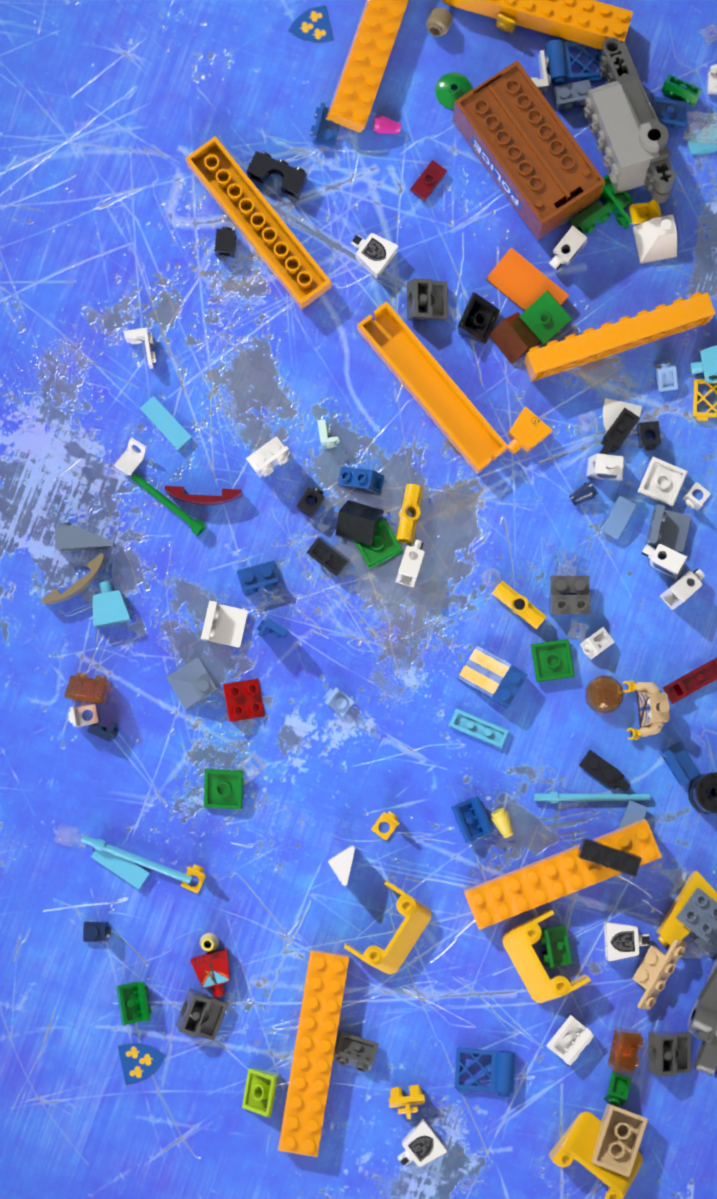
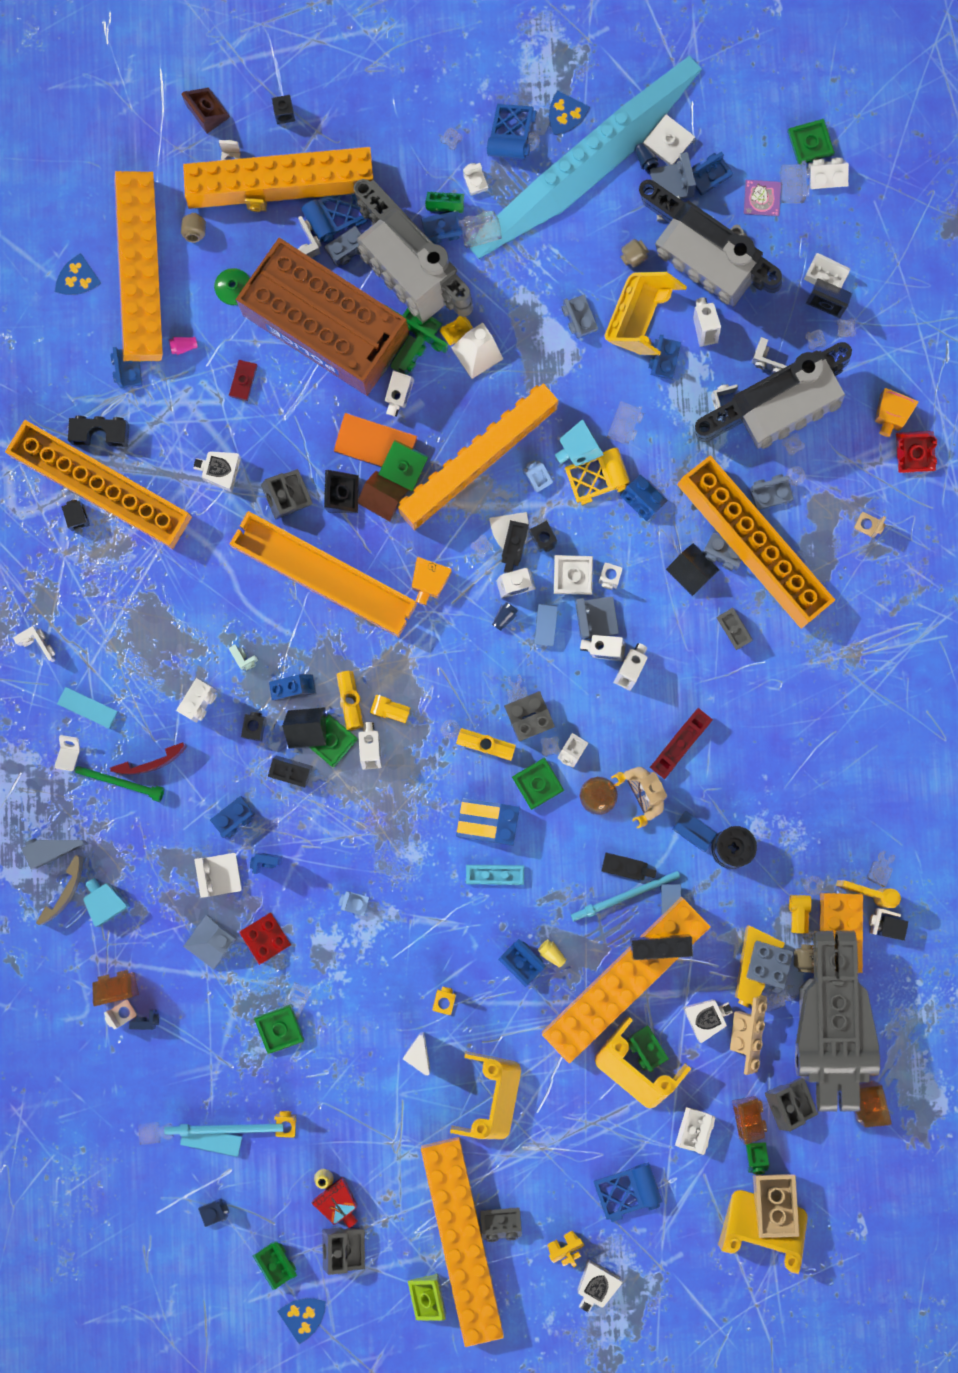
camera: 20 degrees left, 0 degrees up
none -> yellow piece [370,695,411,724]

